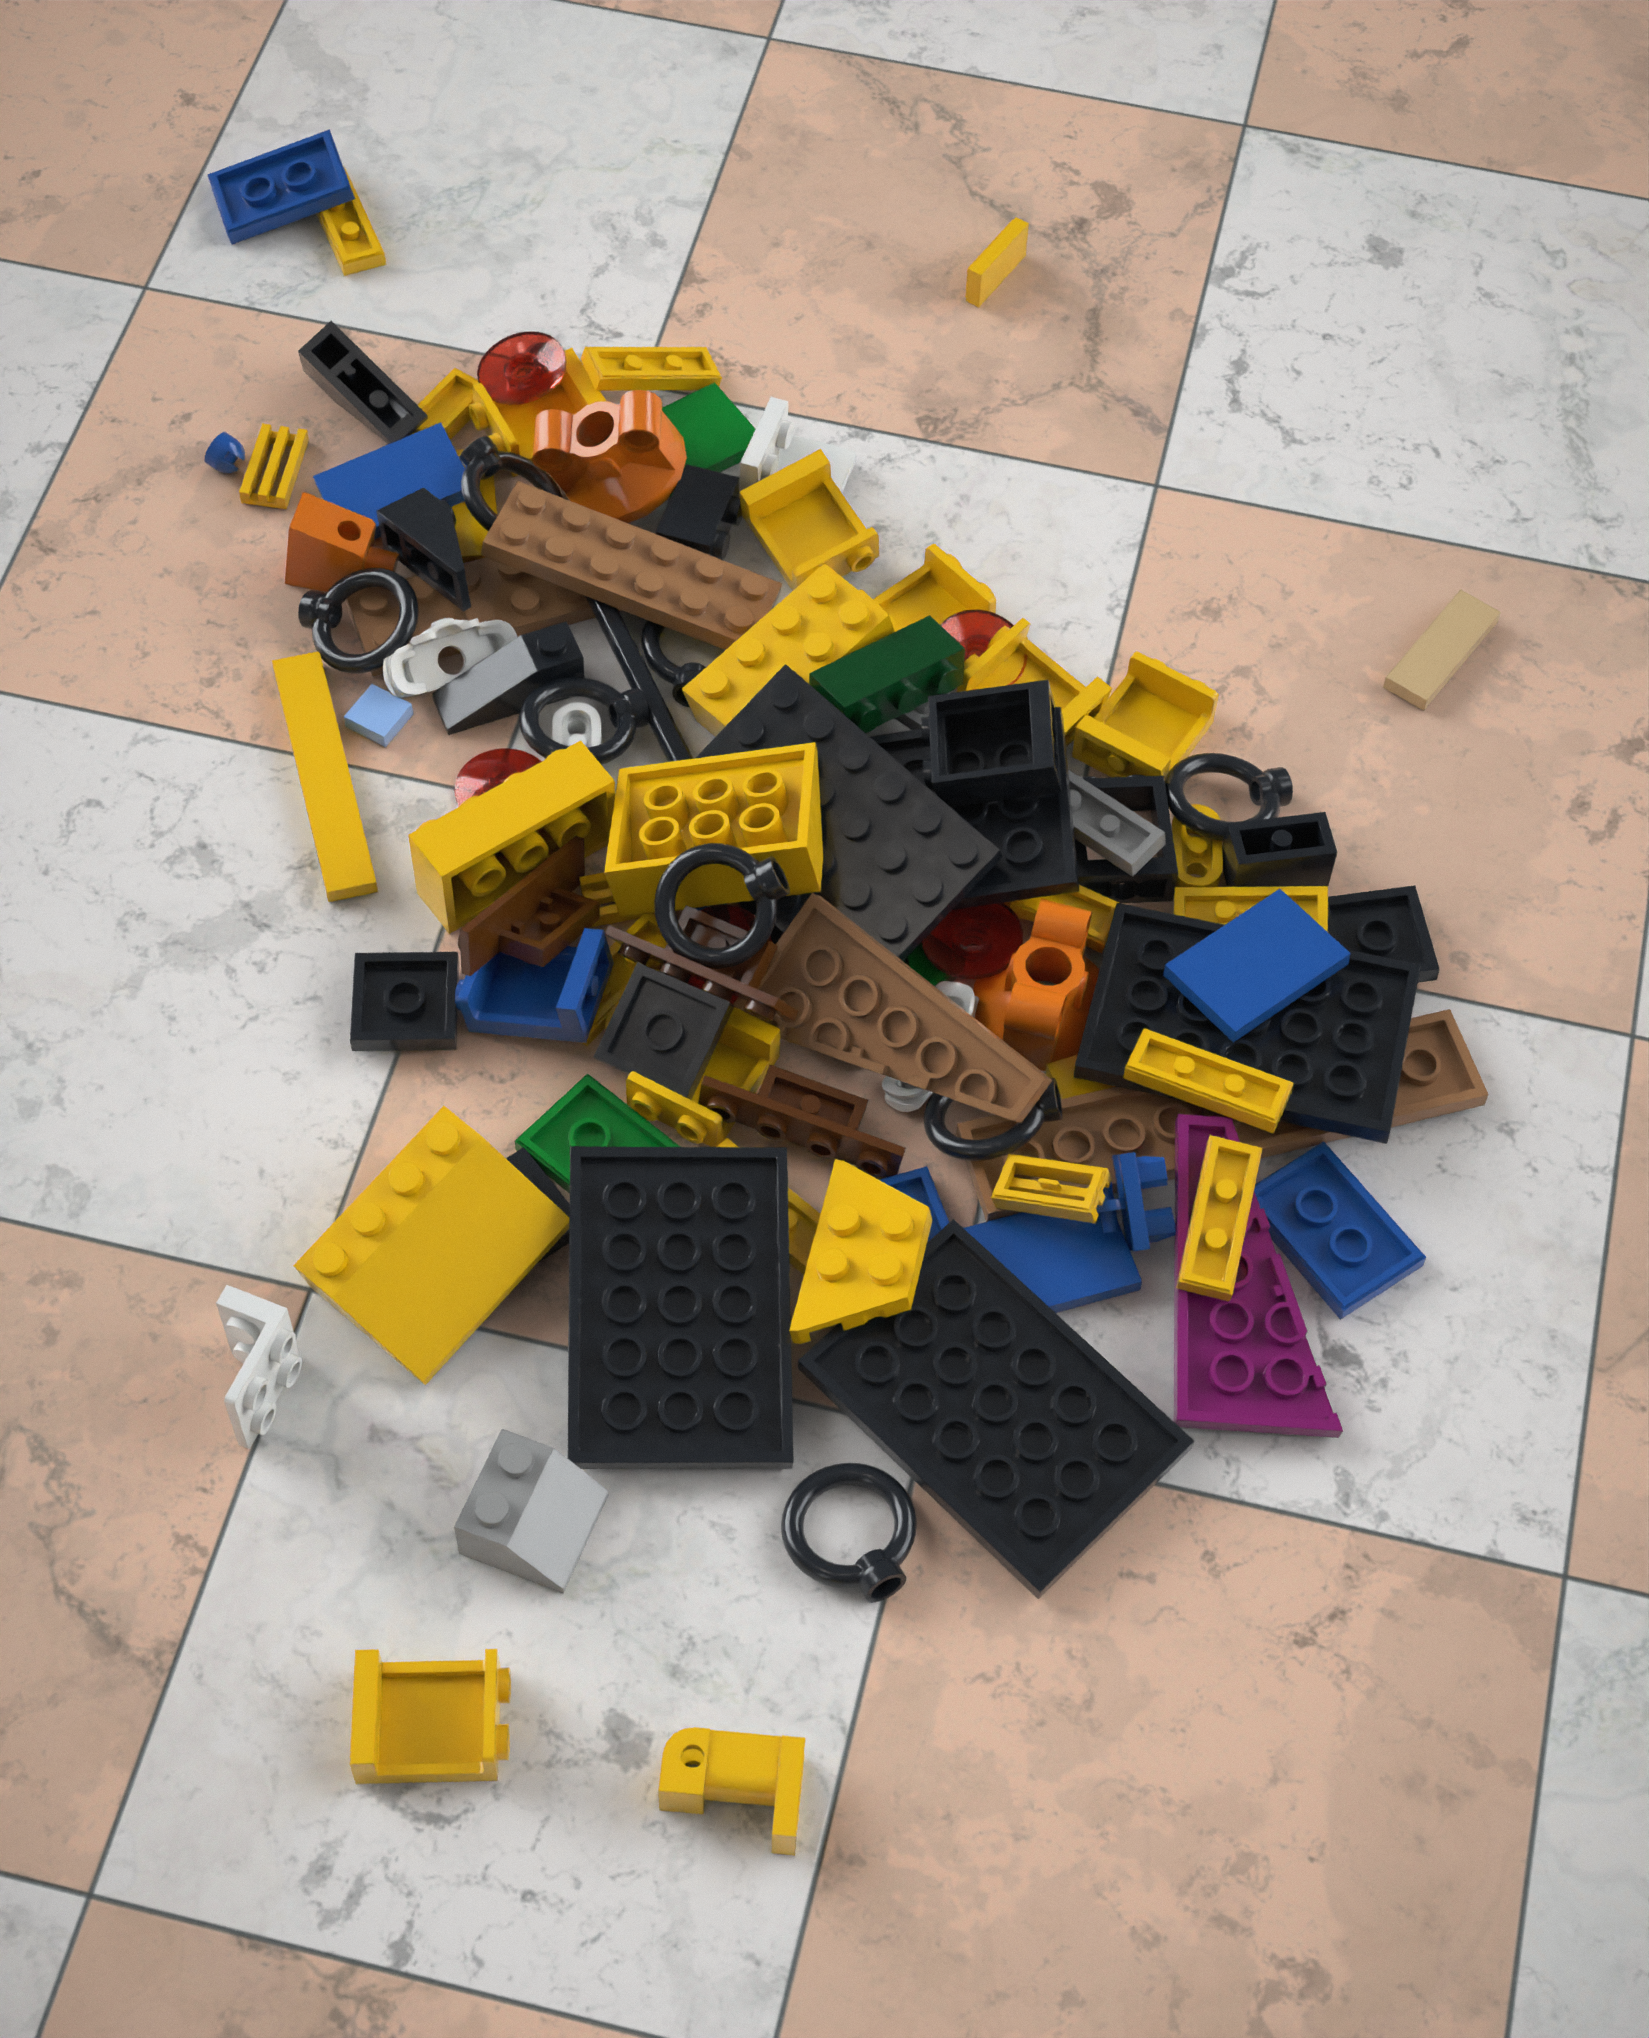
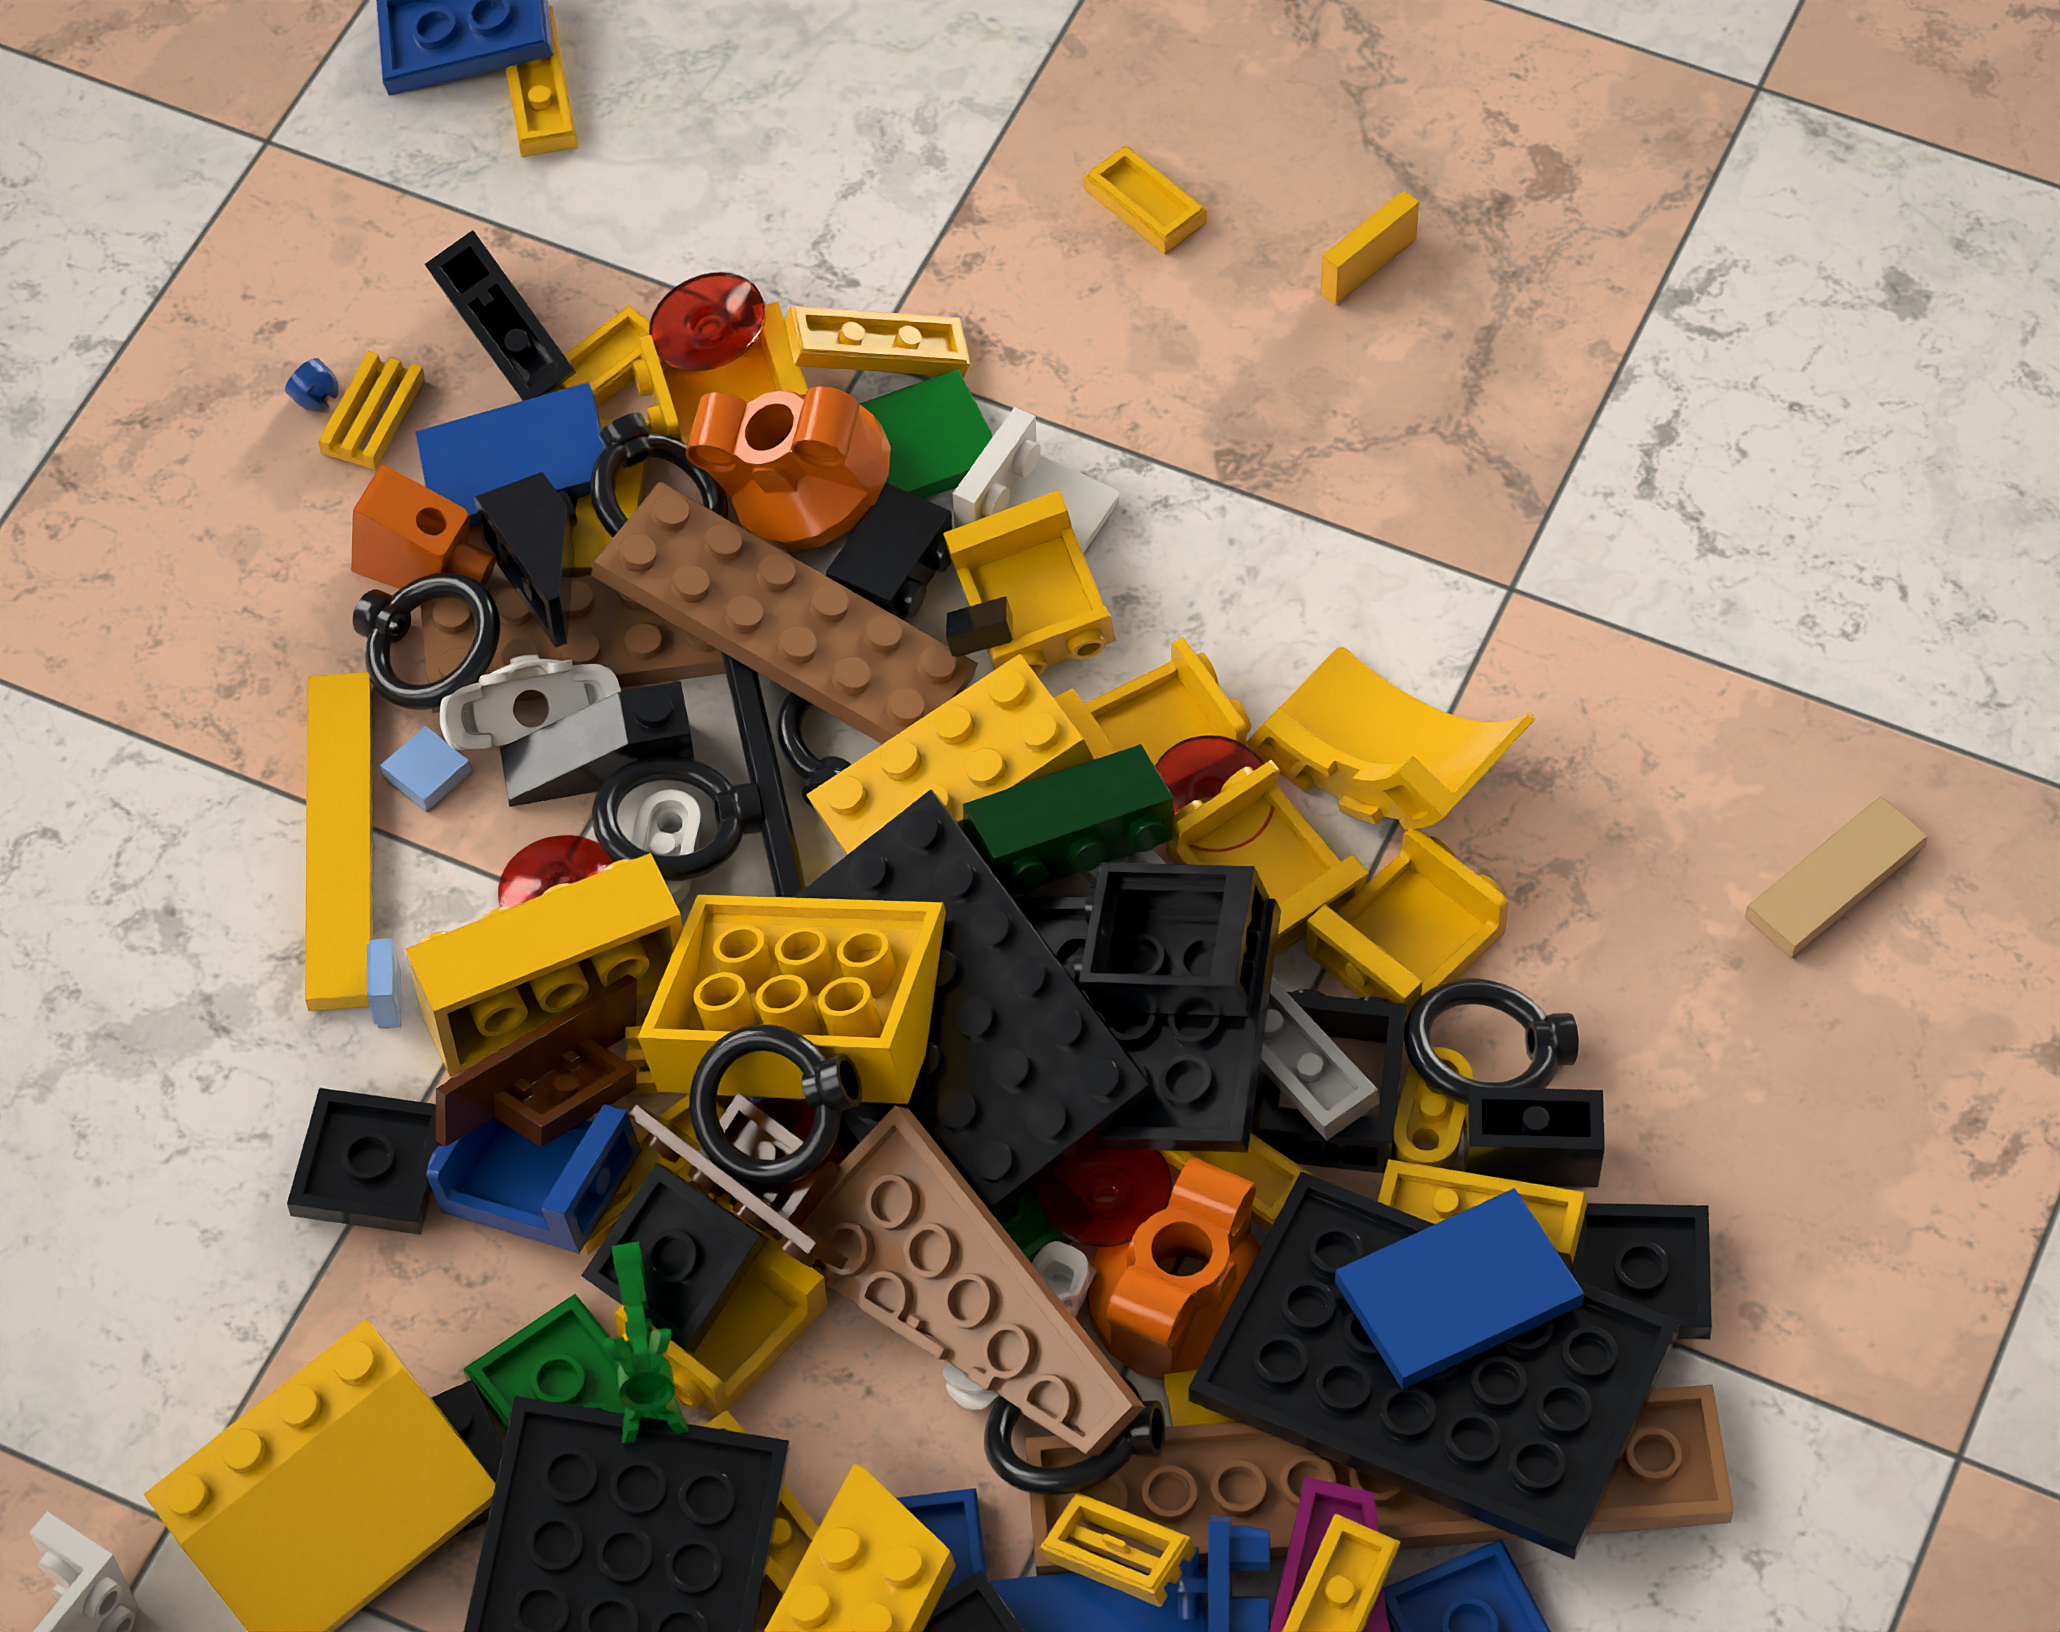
camera: 15 degrees right, 0 degrees up
reddish brown bracket [698,1065,906,1177] -> none
yellow tile [1123,1028,1294,1134] -> none
none -> light blue tile [367,938,401,1029]
none -> green piece [603,1241,689,1444]
none -> black tile [946,596,1013,657]
none -> yellow tile [1083,145,1207,254]
none -> yellow panel [1246,647,1536,830]

